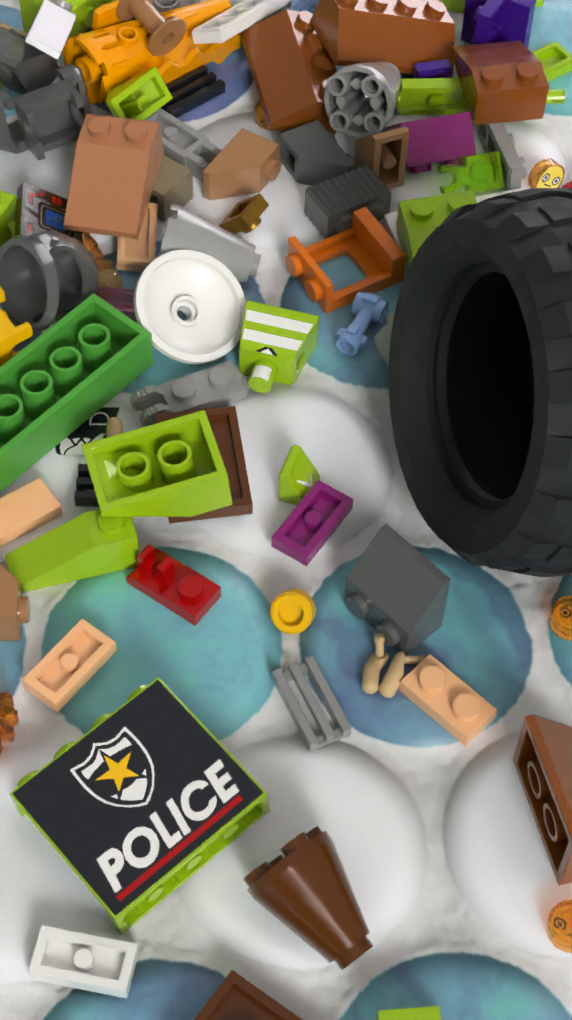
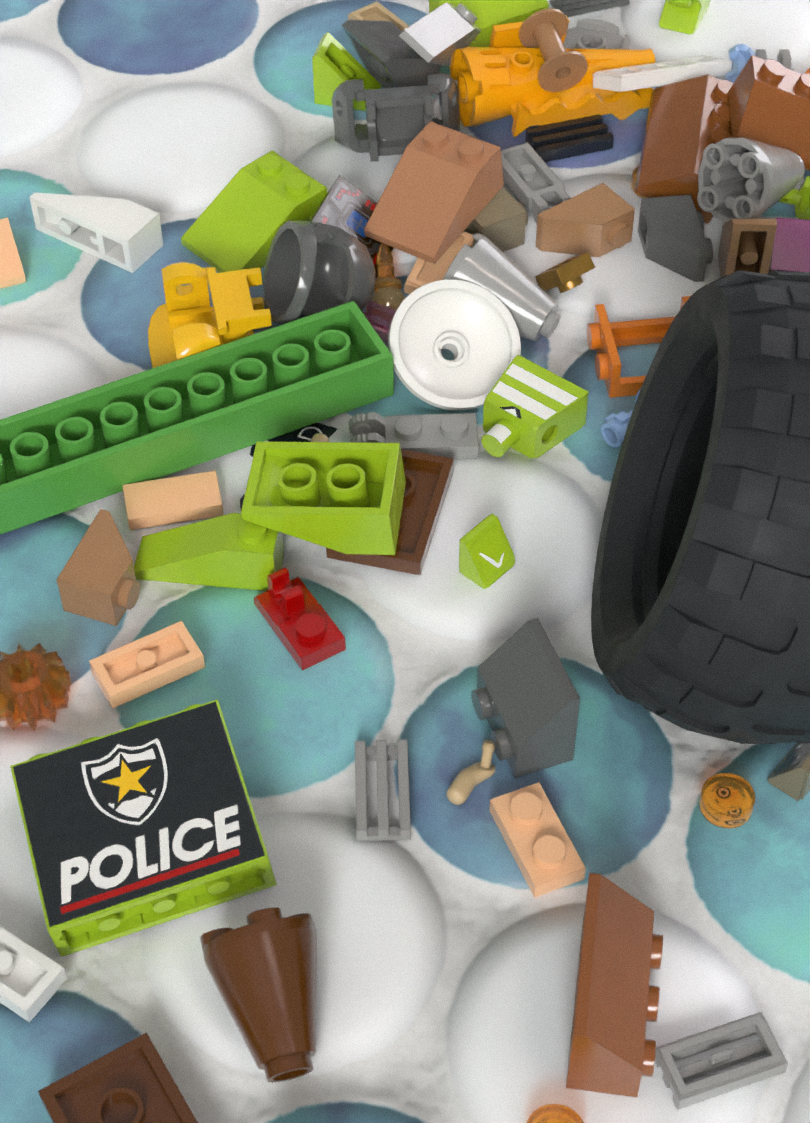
camera: 25 degrees right, 5 degrees down
lime slope [106,66,173,120] -> none
yellow tile [270,588,317,634] -> none
magenta plate [271,480,354,566] -> none
dark grey brick [304,164,391,239] -> none
tan piece [379,651,425,698] -> none

